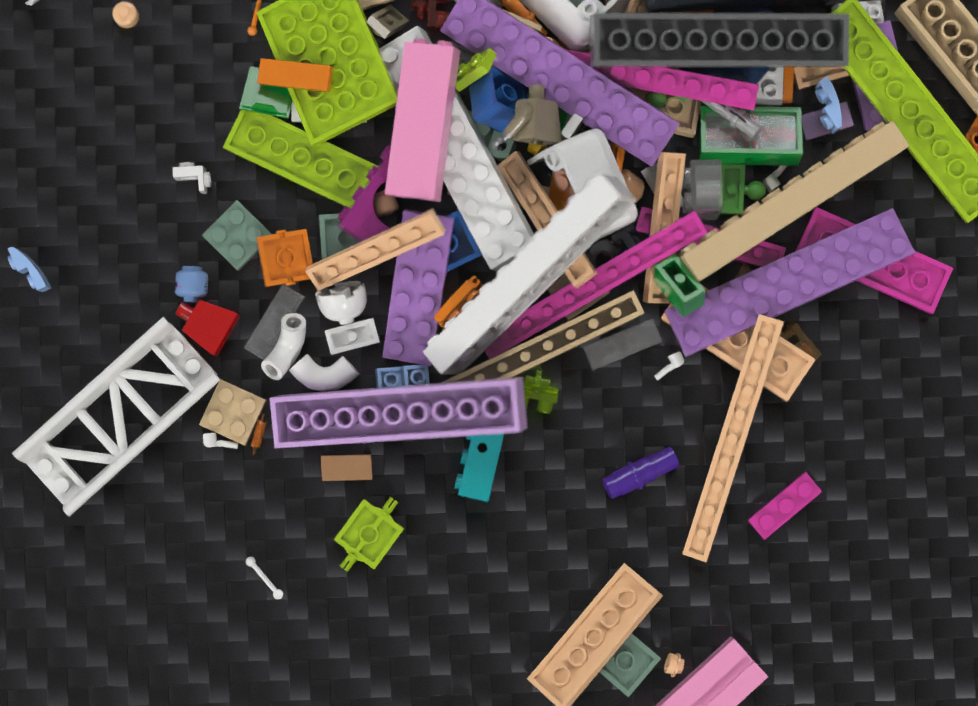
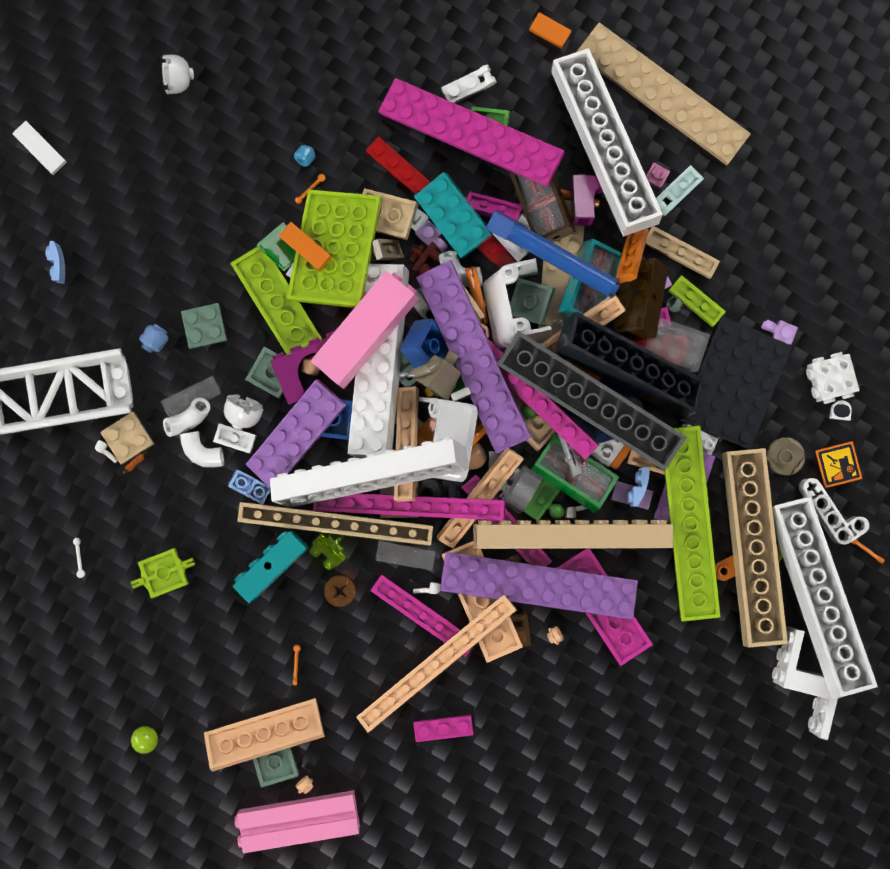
camera: 35 degrees right, 0 degrees up
light nougat piece [112,1,139,28] -> none
white bracket [172,162,211,194] -> none
red torso [175,300,240,356] -> none
orange plate [256,229,313,287] -> none
lavender brick [270,377,527,448] -> none
light nougat plate [305,209,446,291] -> none
medium nougat slope [321,455,372,481] -> none
orange plate [434,276,483,331] -> none
lime plate [455,48,497,92] -> none
dark purple piece [602,447,680,499] -> none
green brick [654,254,706,317] -> none
none -> orange hinge [293,645,301,685]
none -> clear orange gear [324,576,355,607]
none -> dark pink plate [371,575,472,657]
none -> light nougat plate [547,626,564,645]

